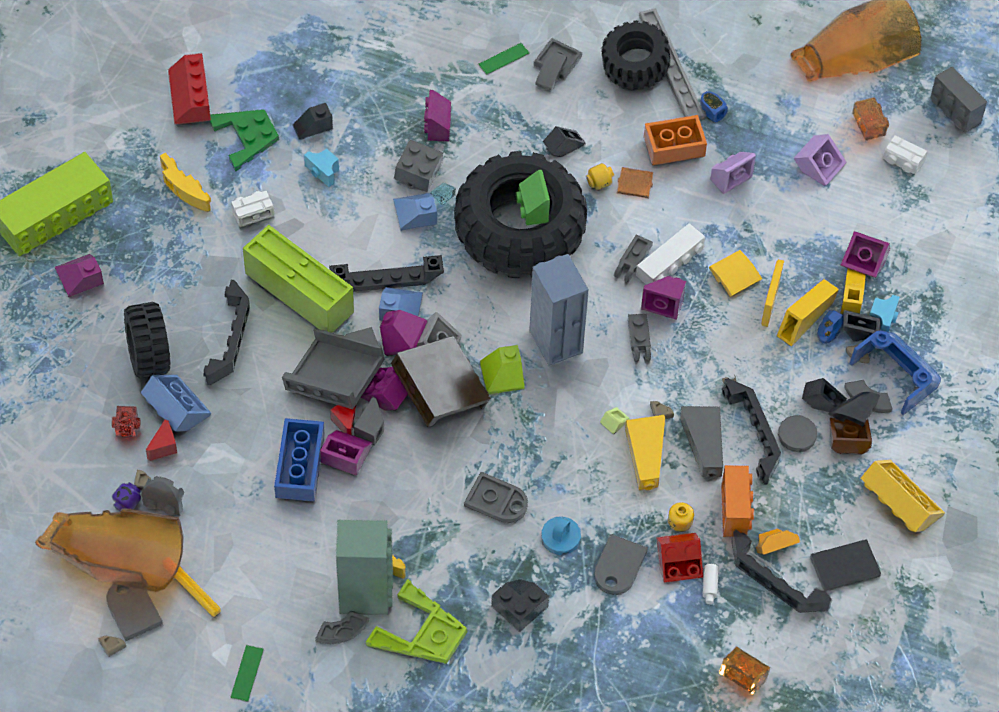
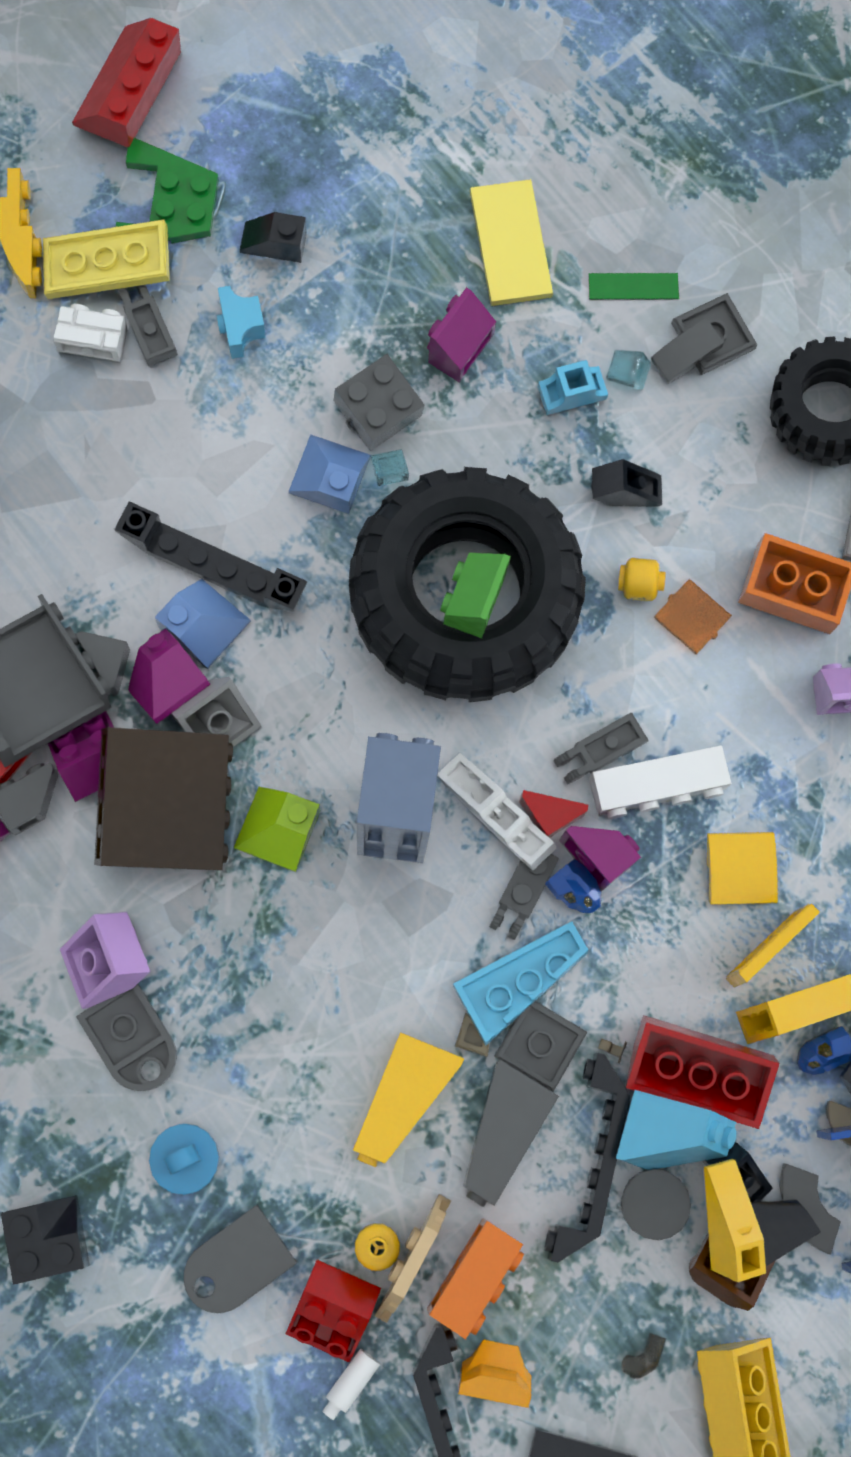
camera: 25 degrees right, 20 degrees up
lime brick [243,225,354,333] -> none
yellowish green slope [600,407,630,434] -> none
none -> light yellow tile [43,220,170,299]
none -> lavender slope [60,912,150,1009]
none -> dark grey hinge [117,285,178,366]
none -> tan wing [374,1194,451,1323]
none -> white slope [437,753,557,871]
none -> medium azure wing [453,921,589,1046]
none -> light yellow tile [470,179,553,306]
none -> dark grey tile [494,1001,587,1092]
none -> red slope [519,790,589,838]
none -> medium azure brick [537,360,608,415]
none -> blue rock [545,859,602,913]
none -> clear light blue slope [606,350,651,390]
none -> medium azure slope [616,1090,737,1170]
none -> clear smoke arm [621,1333,666,1379]
none -> red slope [625,1015,780,1129]
none -> yellow slope [704,1159,766,1282]

